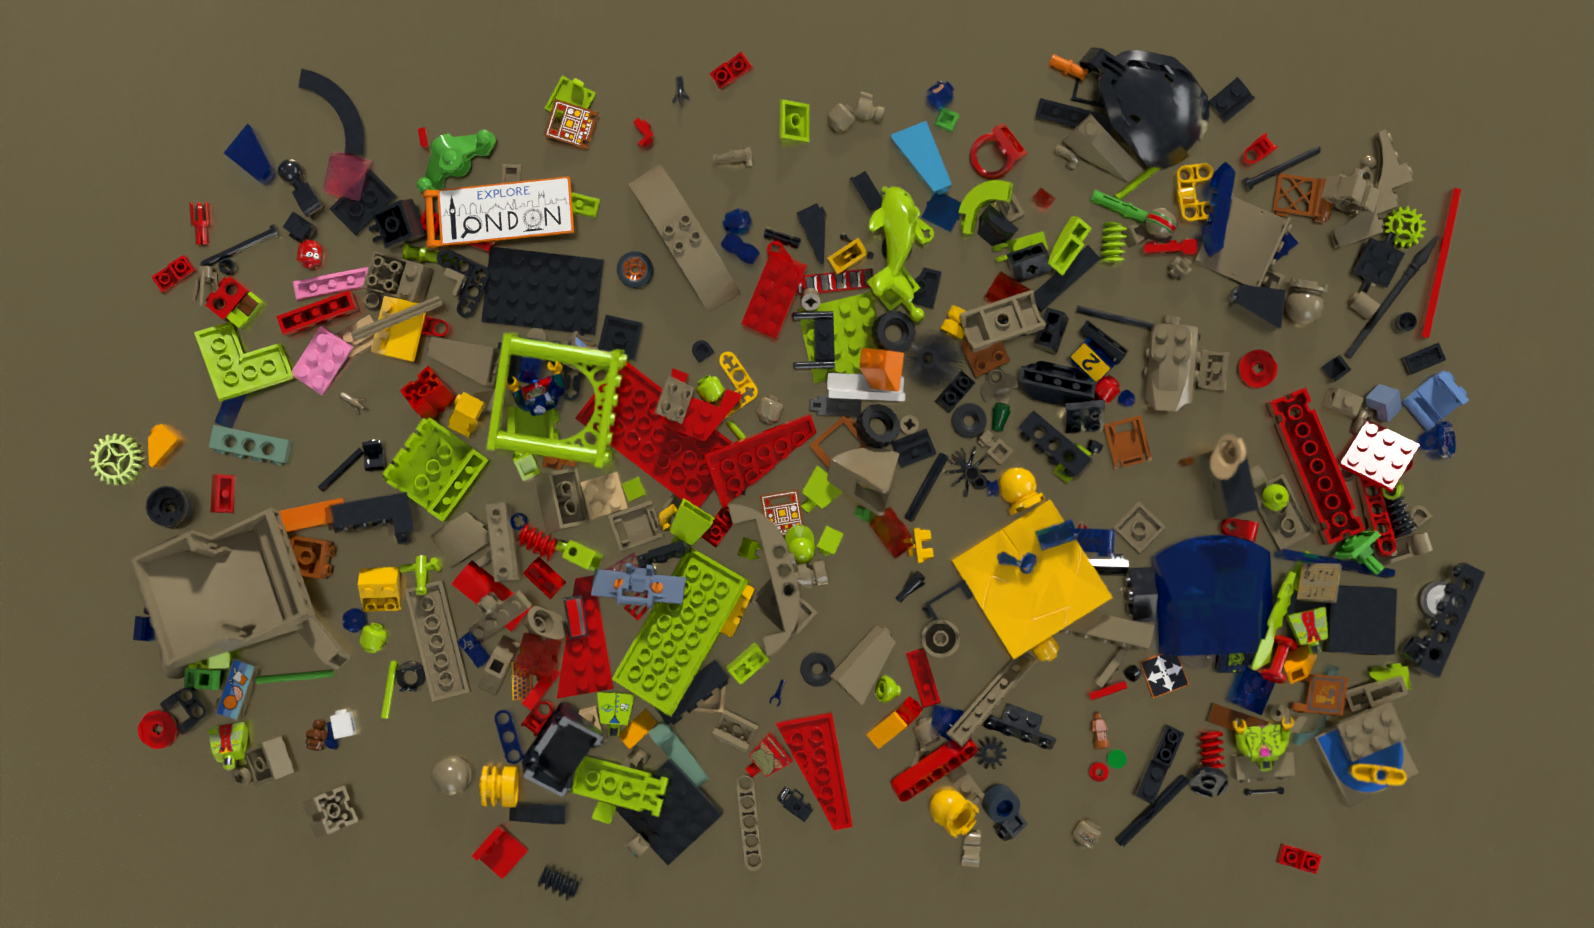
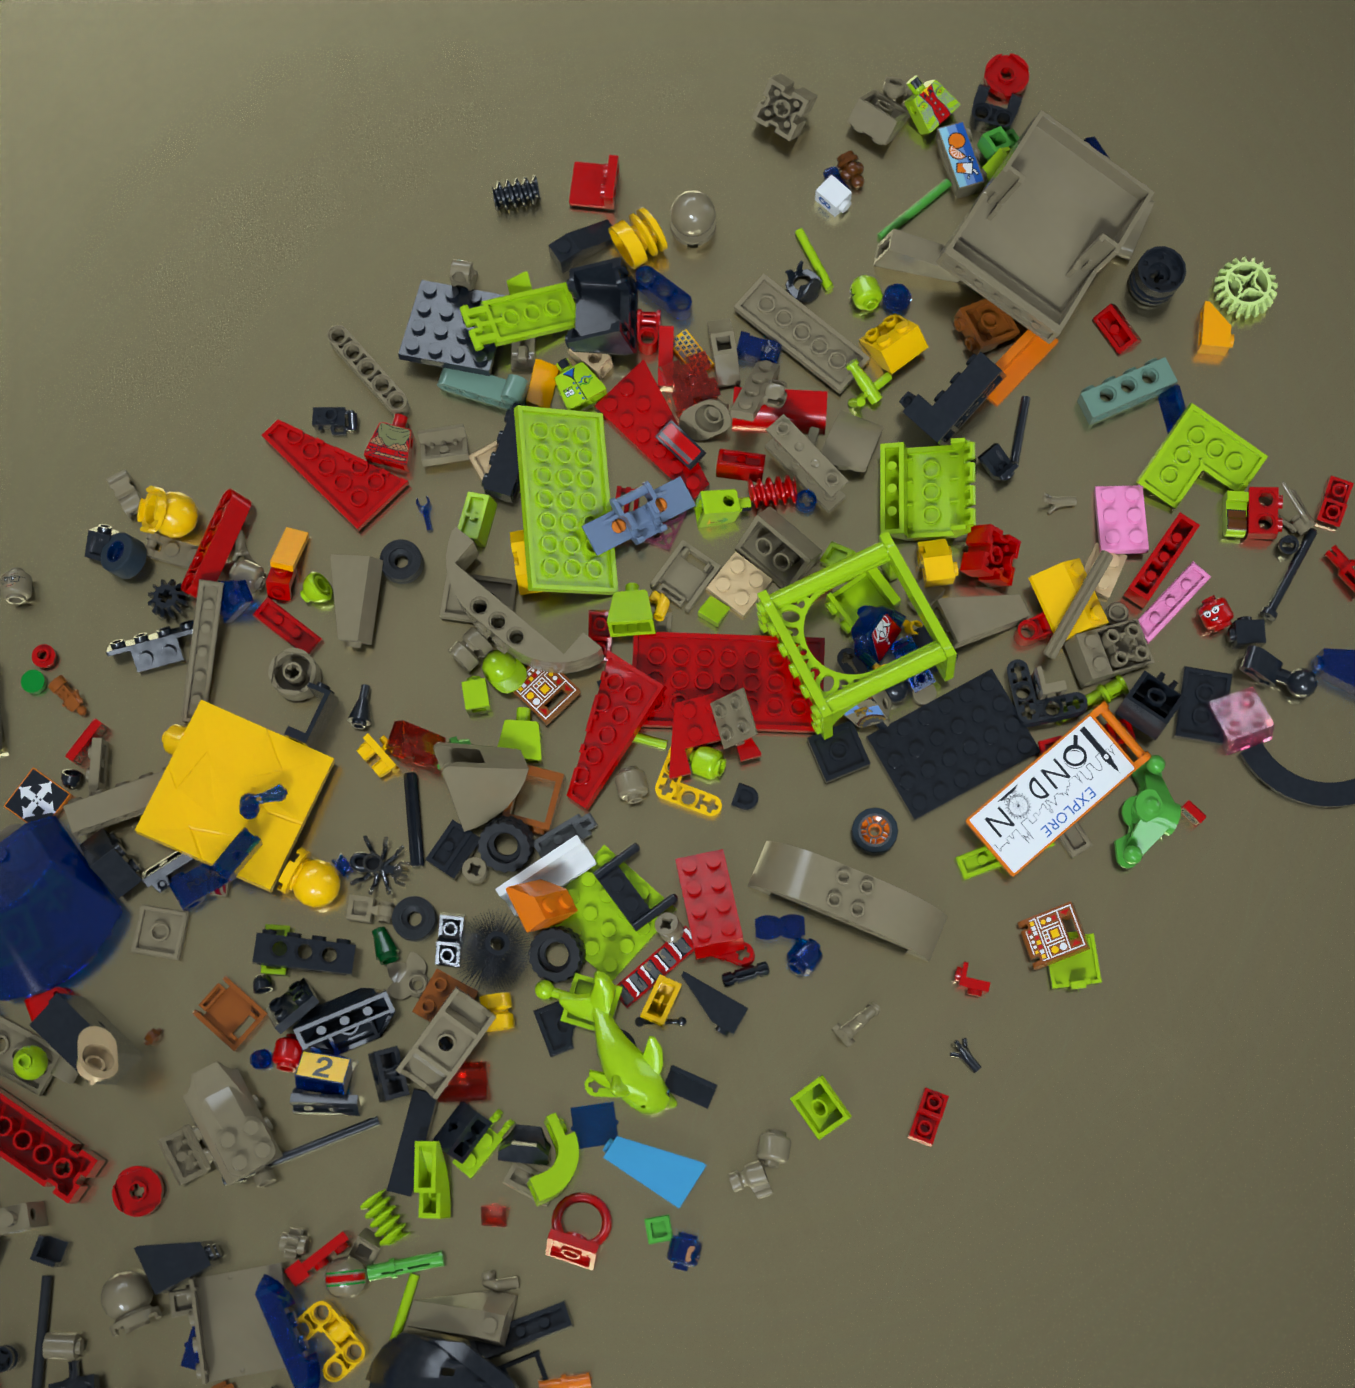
camera: 150 degrees right, 10 degrees down
black hinge [637,540,691,568] -> none
lime tile [737,537,763,560] -> none

